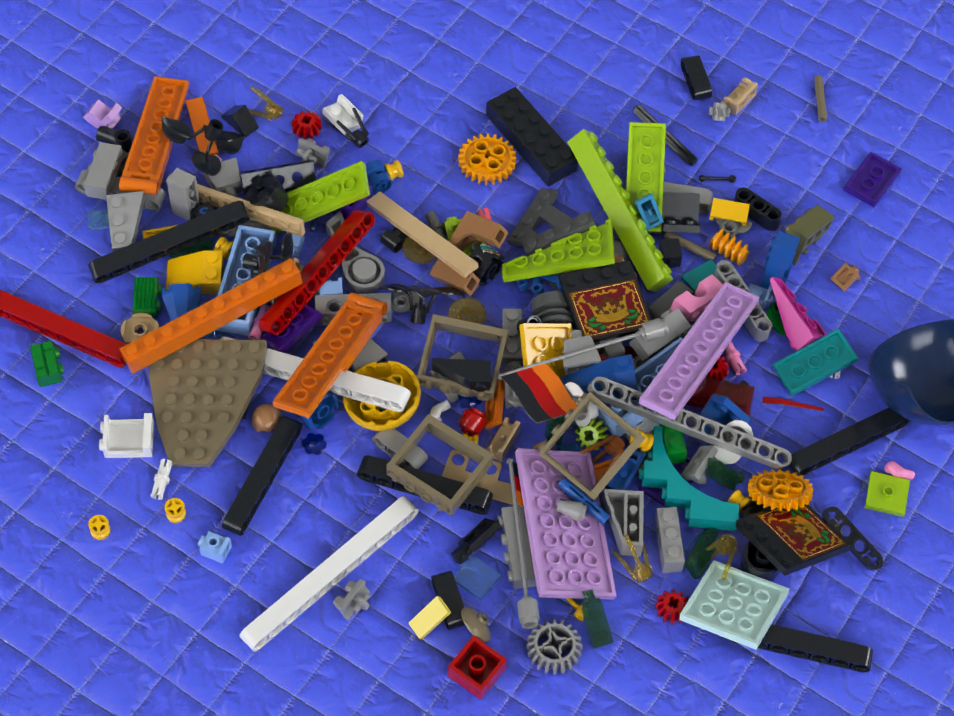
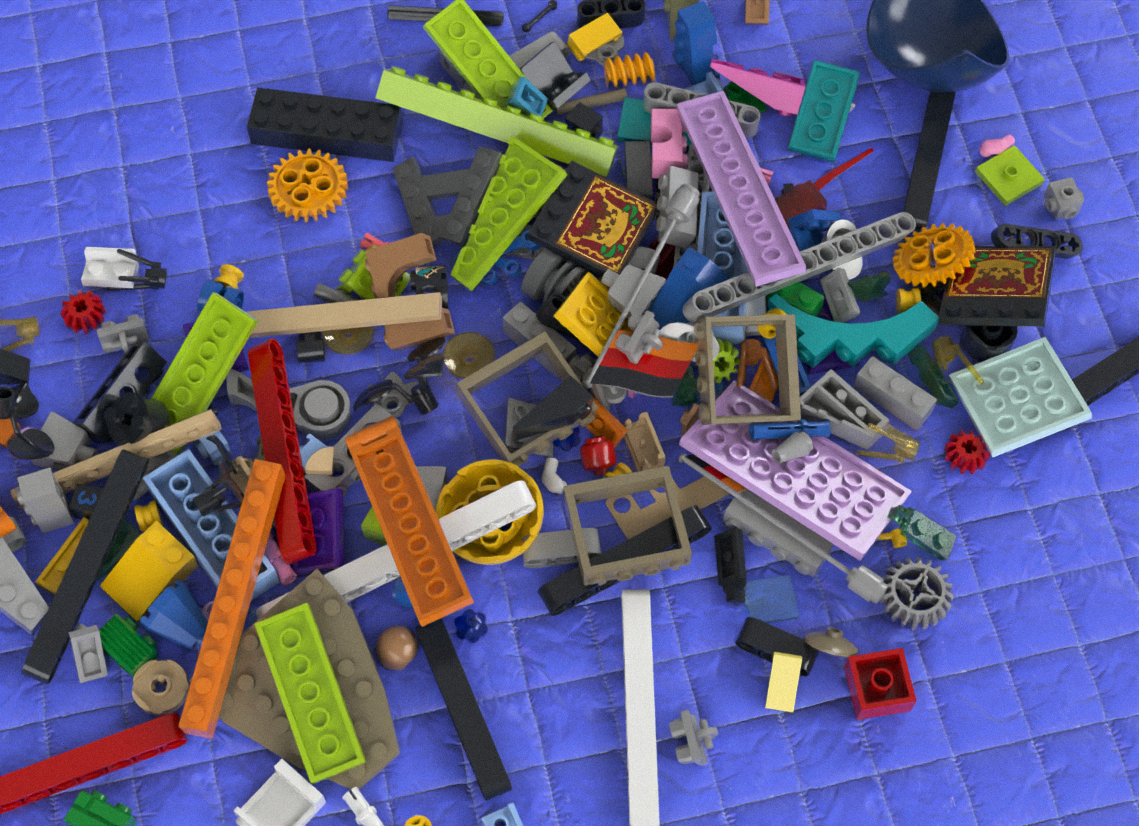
camera: 45 degrees left, 5 degrees up
none -> light grey tile [68,623,108,683]
none -> lime plate [255,603,366,784]
none -> tan tile [305,447,335,475]
none -> light grey hips [615,311,663,365]
none -> light grey brick [1044,177,1084,220]

